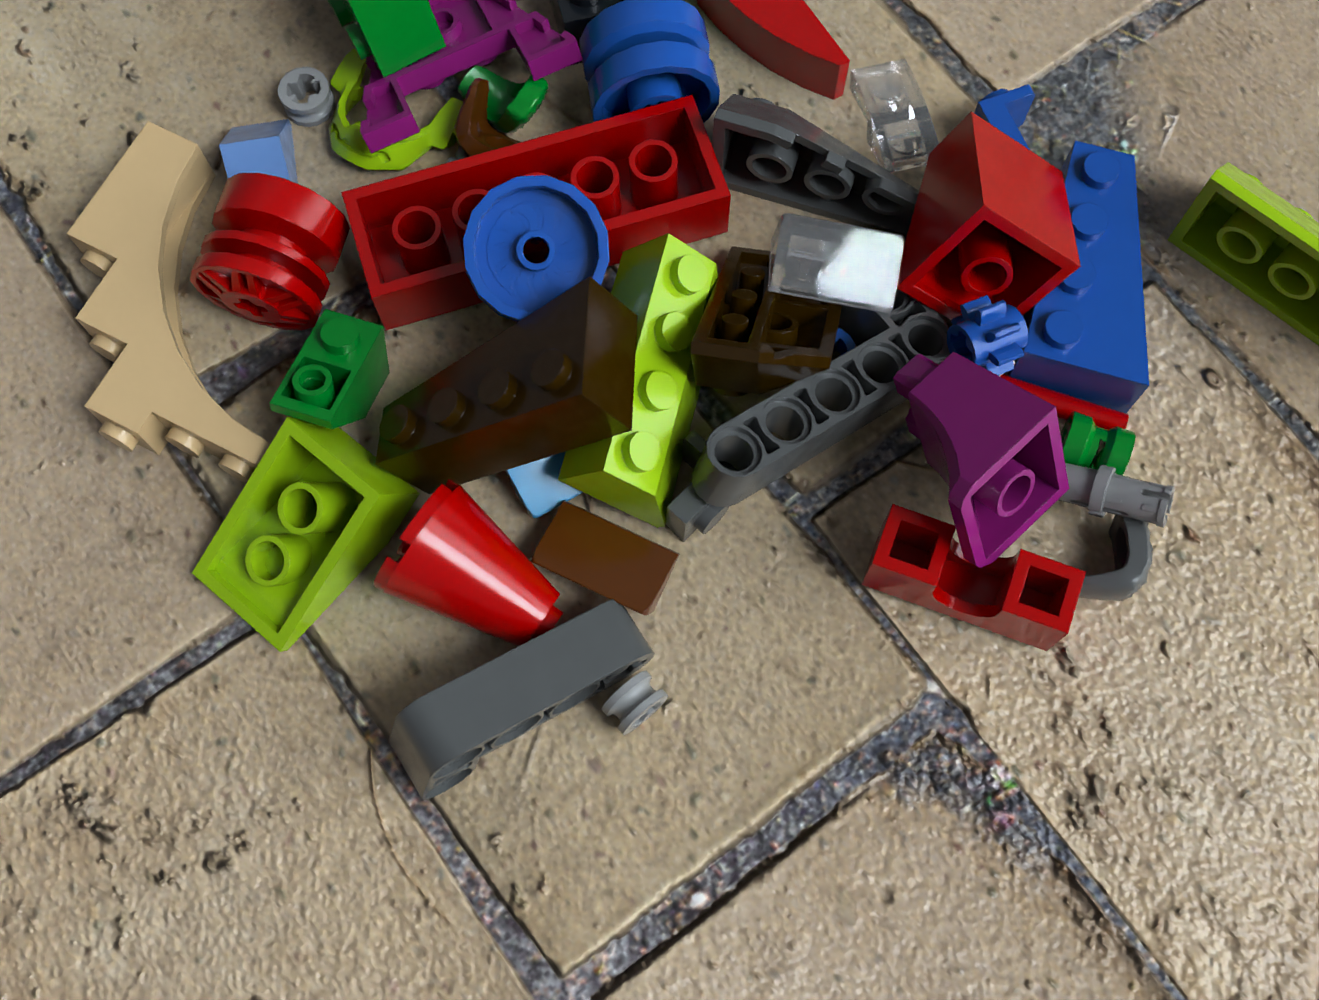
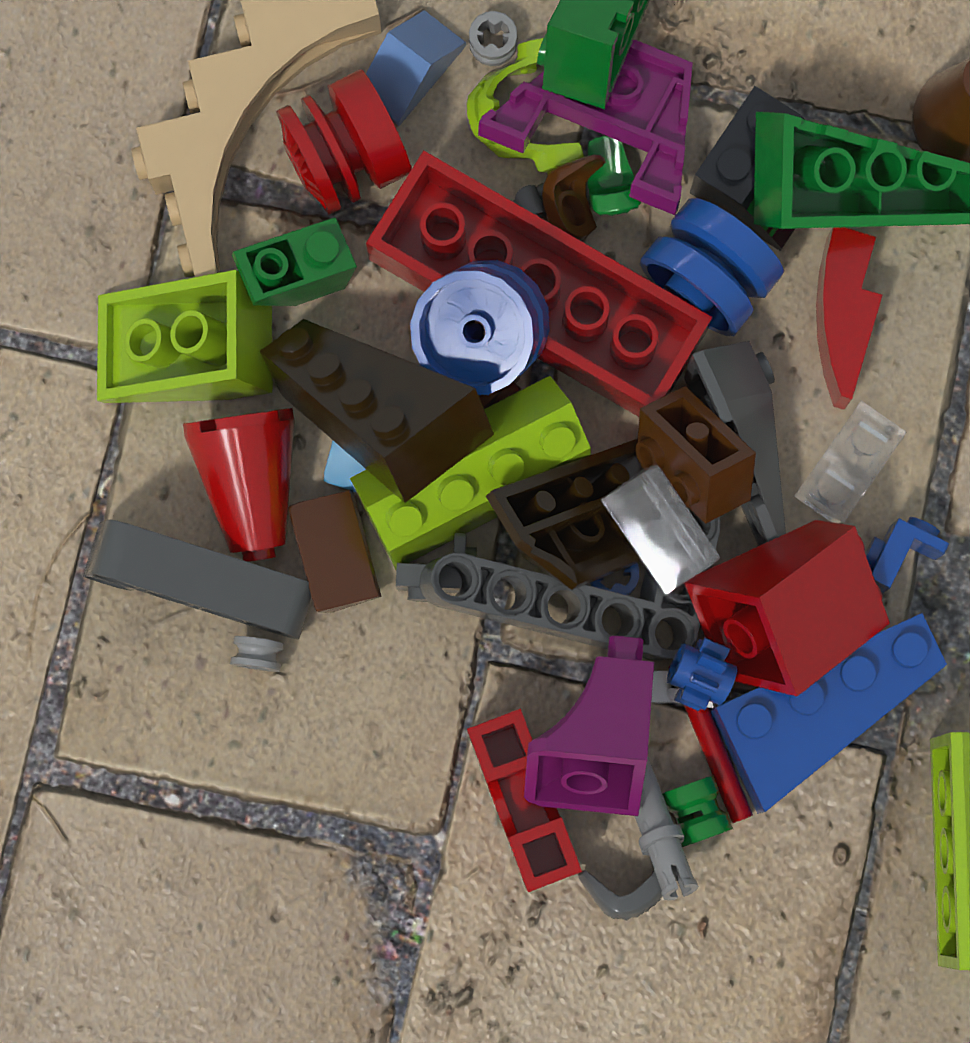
camera: 50 degrees right, 10 degrees up
none -> reddish brown brick [636,386,756,524]

